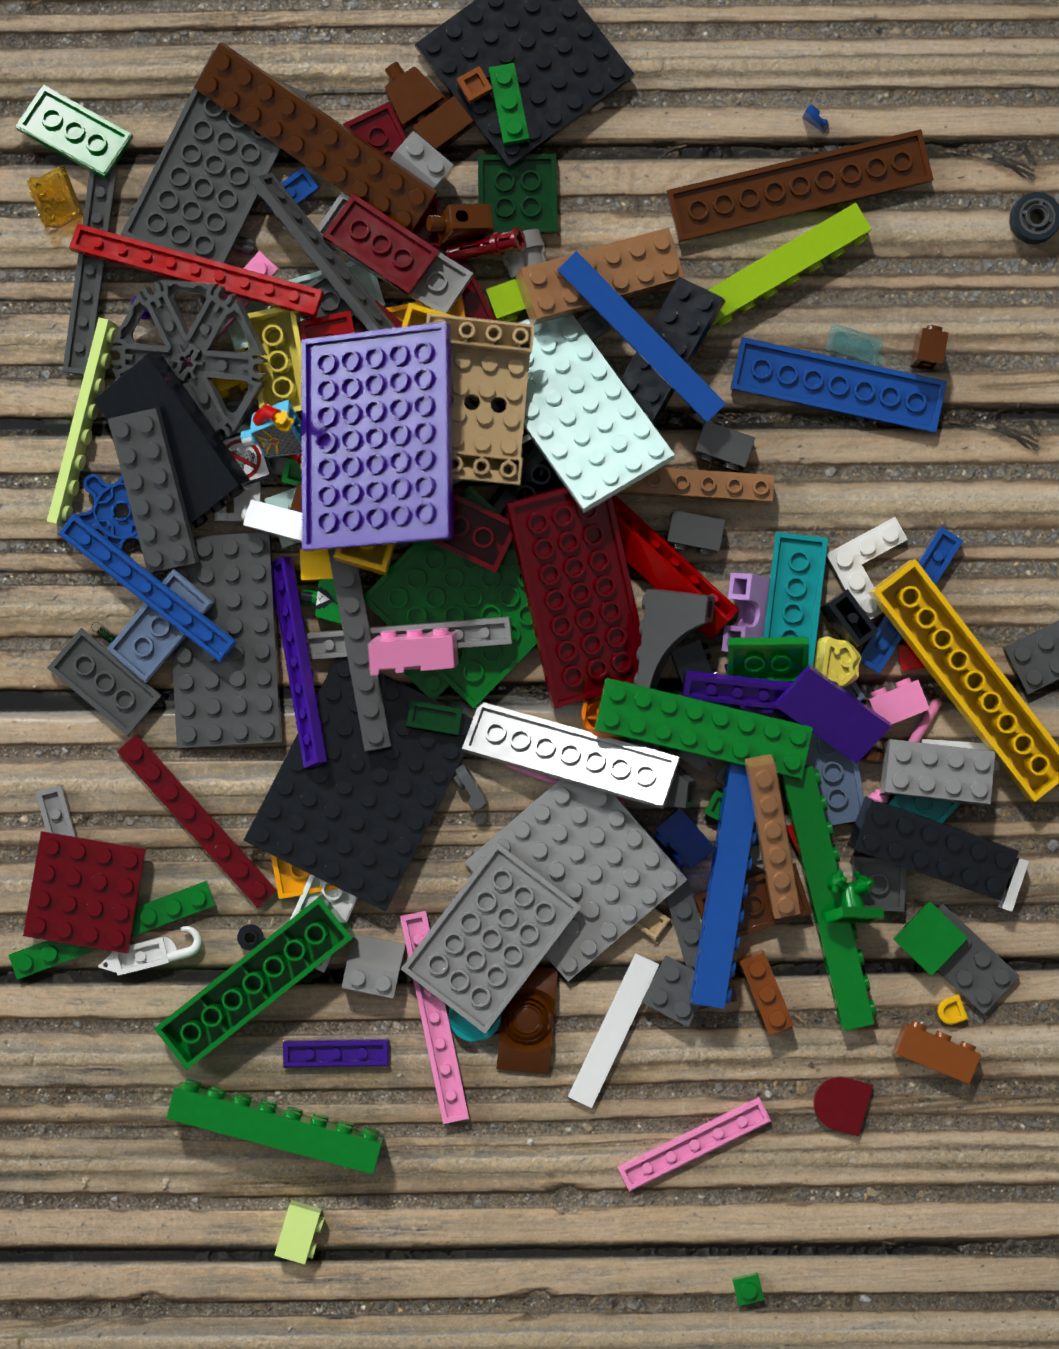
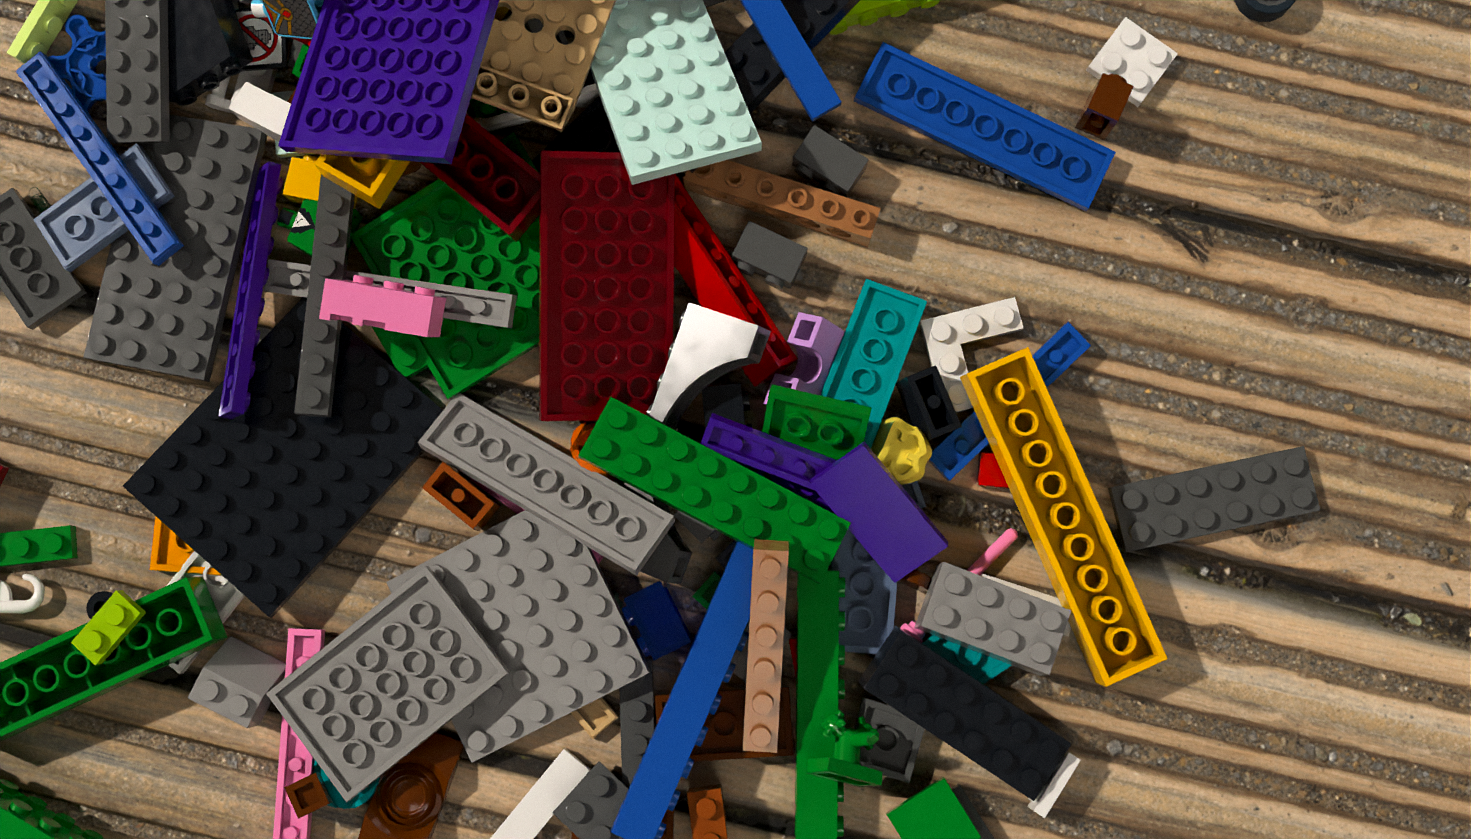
camera: 20 degrees right, 5 degrees down
dark red plate [117,734,277,908] -> none
dark purple tile [283,1039,389,1068] -> none
dark green tile [406,700,463,736] -> none
dark grey plate [454,764,487,809] -> none
clear light blue plate [824,323,883,365] -> none
bright pink brick [866,677,930,725] -> none
none -> lime plate [71,590,147,665]
none -> reddish brown plate [284,771,332,819]
none -> dark orange brick [422,462,501,531]
none -> white plate [1086,17,1178,107]

